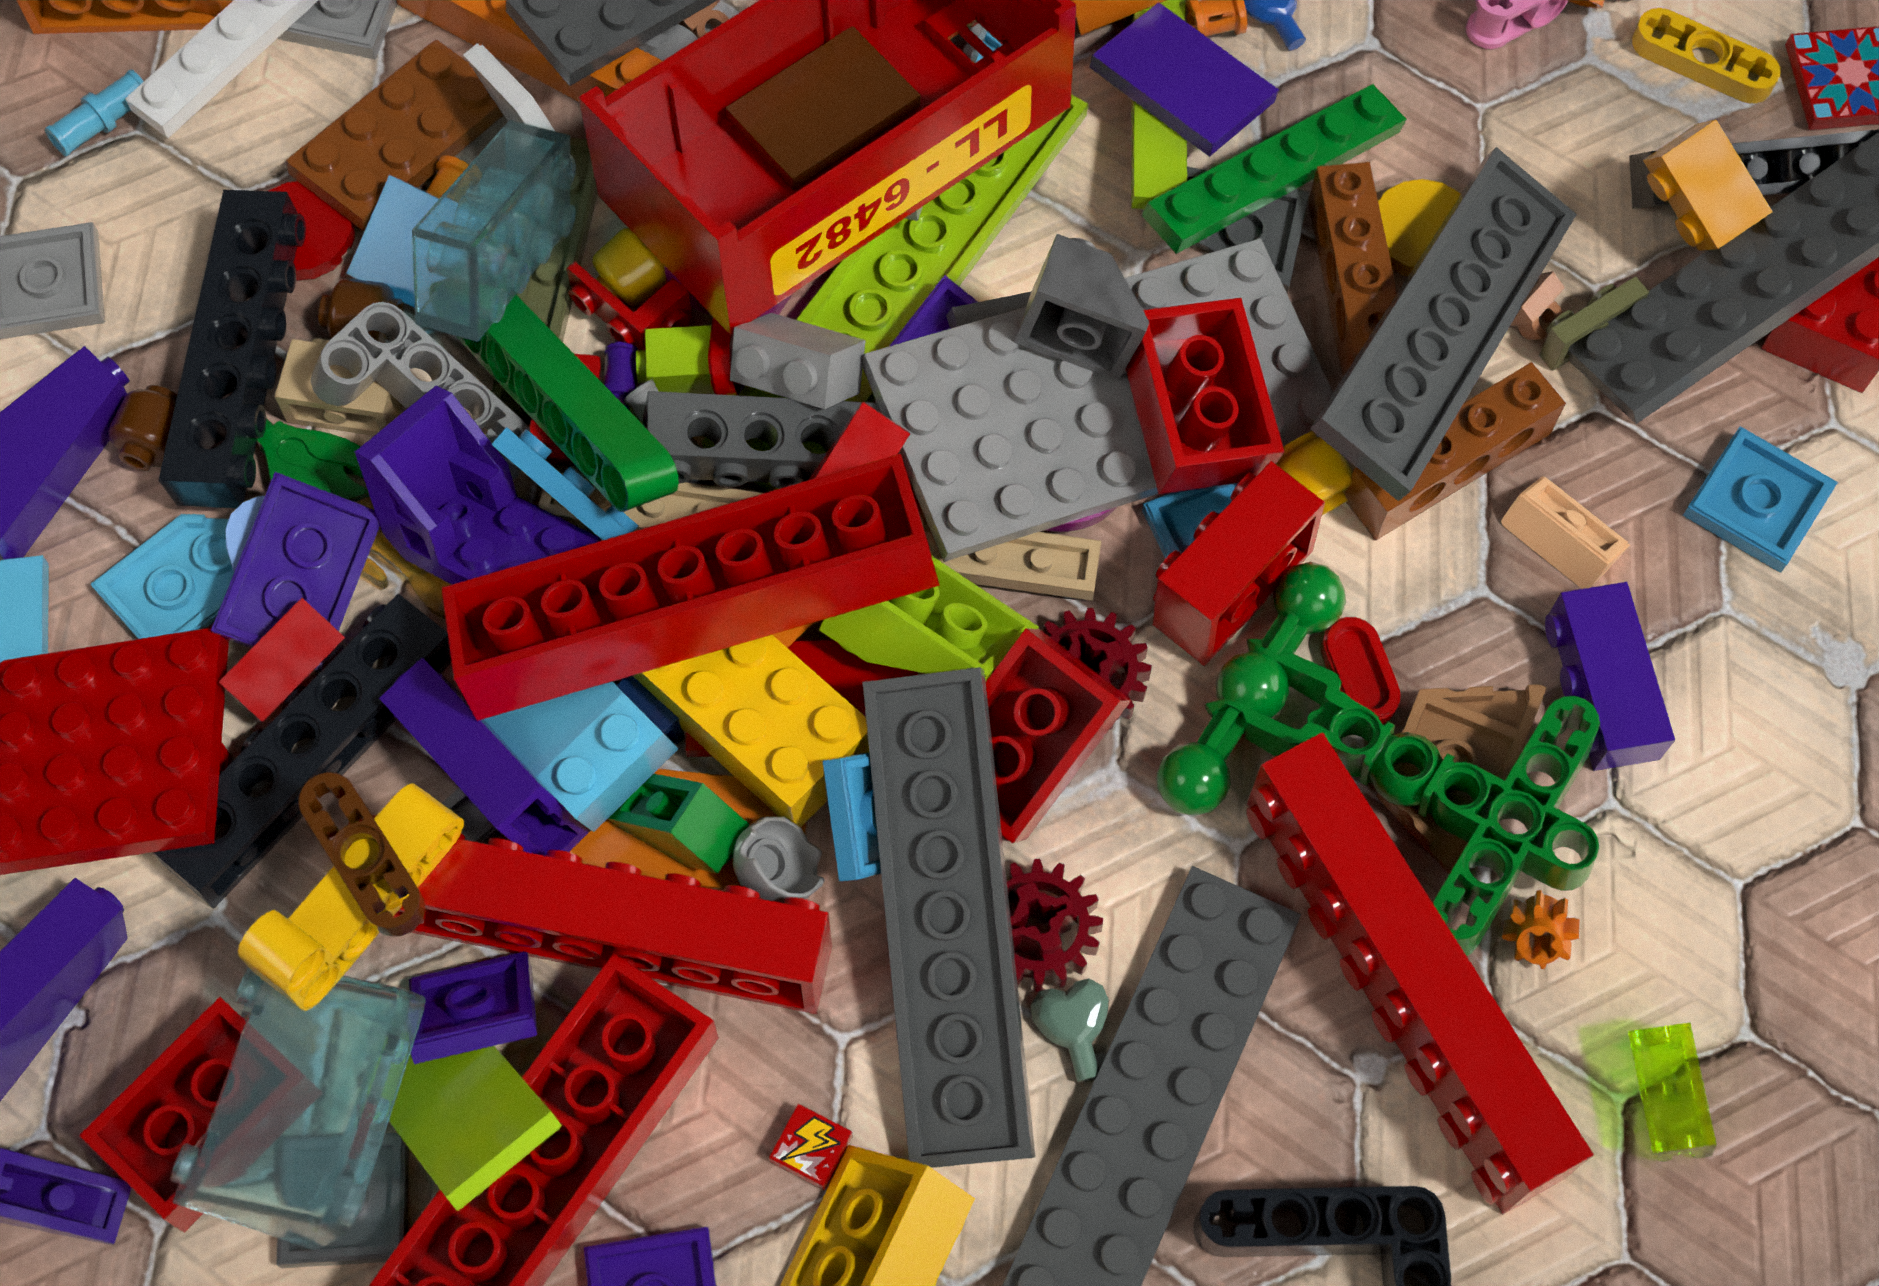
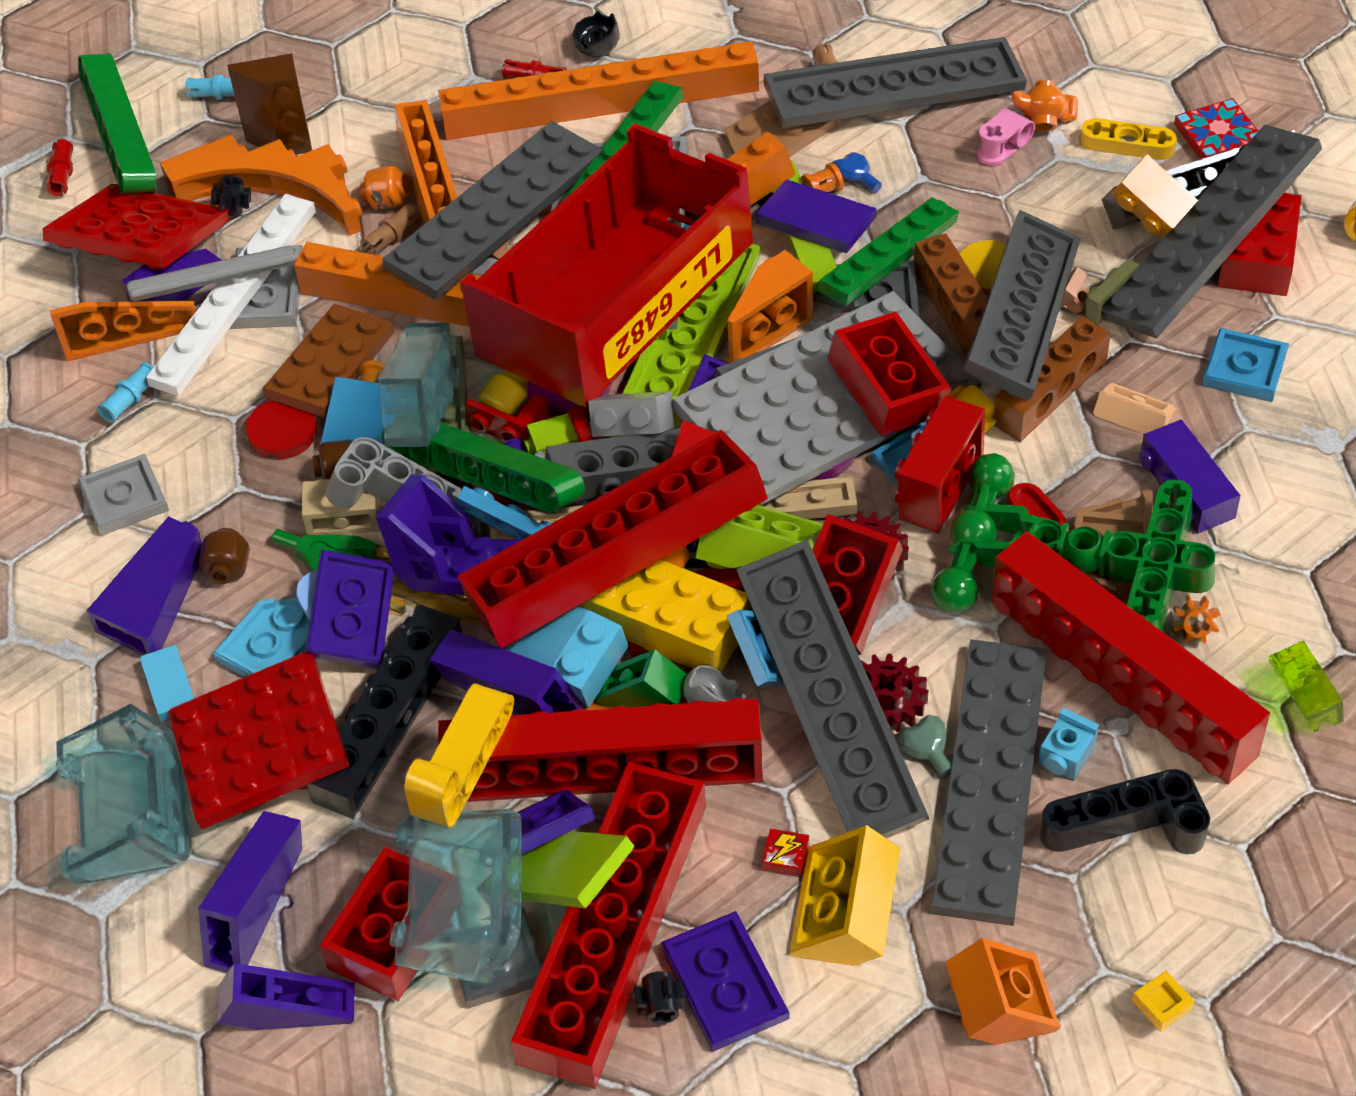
camera: 10 degrees left, 15 degrees down
black brick [158,189,306,509] -> none
red tile [219,598,345,722] -> none
reddish brown beam [299,772,425,937] -> none
white tile [463,43,574,176] -> none
reddish brown tile [725,26,921,190] -> none
flat silver slope [1014,234,1149,381] -> none
none -> orange slope [728,250,813,363]
none -> medium azure brick [1039,708,1099,781]

